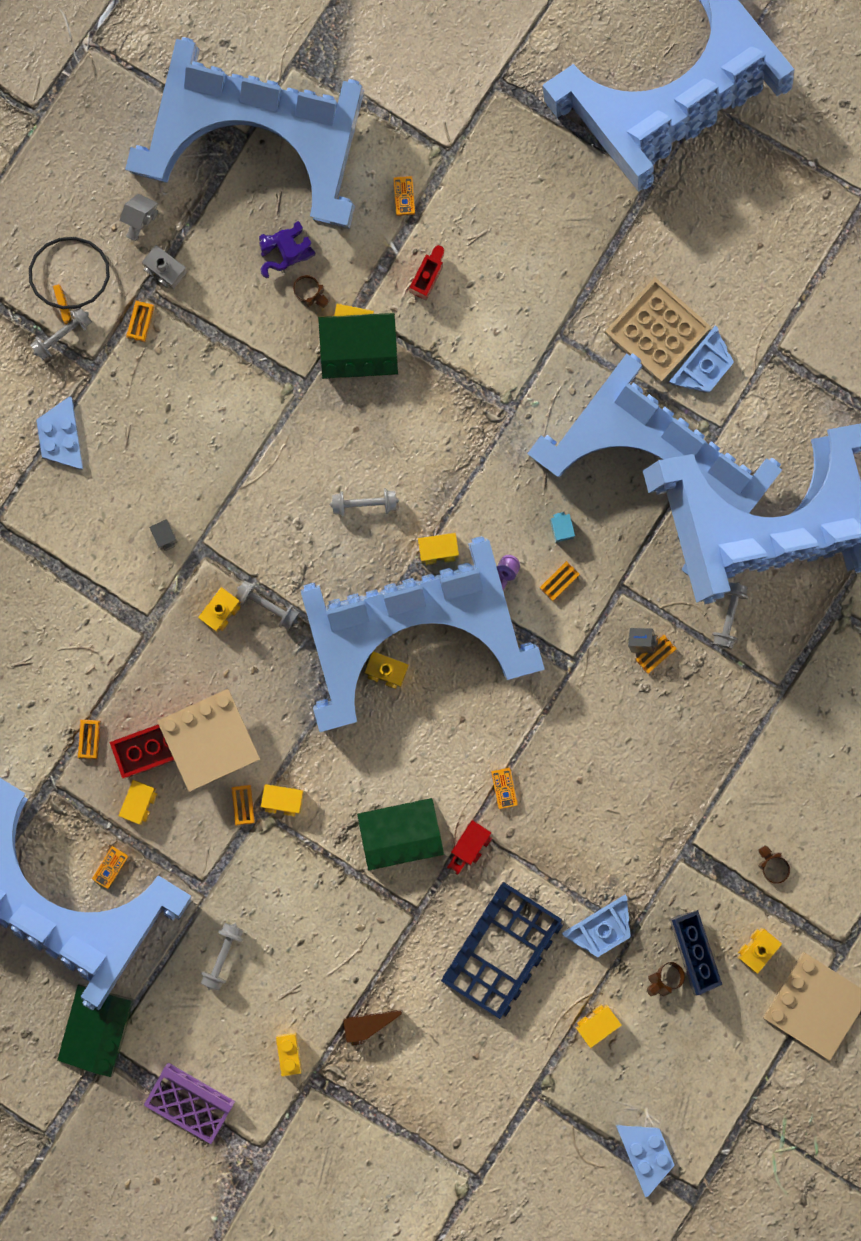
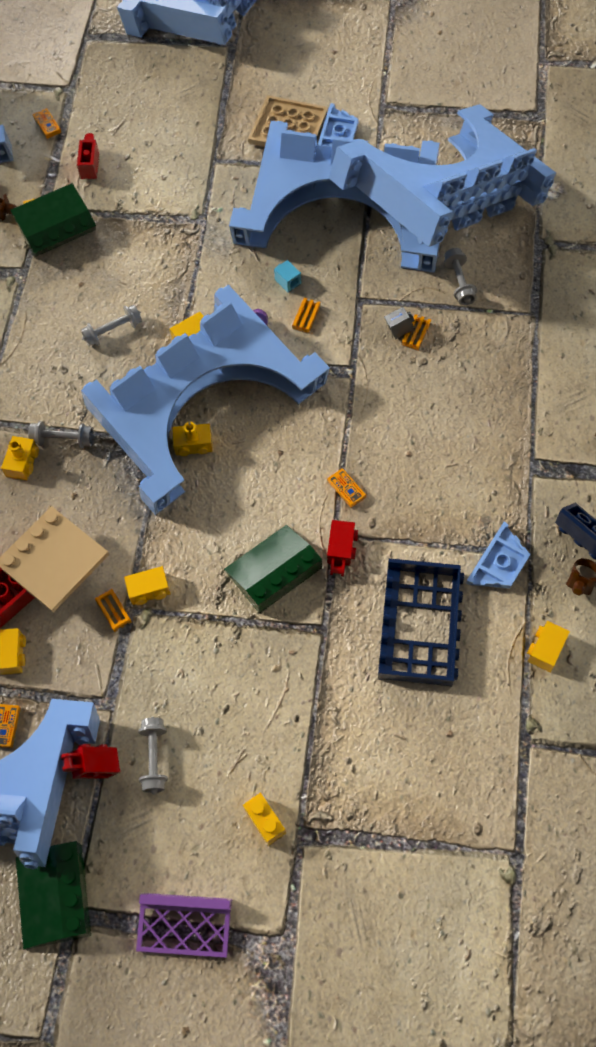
camera: 20 degrees left, 20 degrees down
reddish brown slope [343,1009,402,1046] -> none
none -> red brick [61,744,121,779]

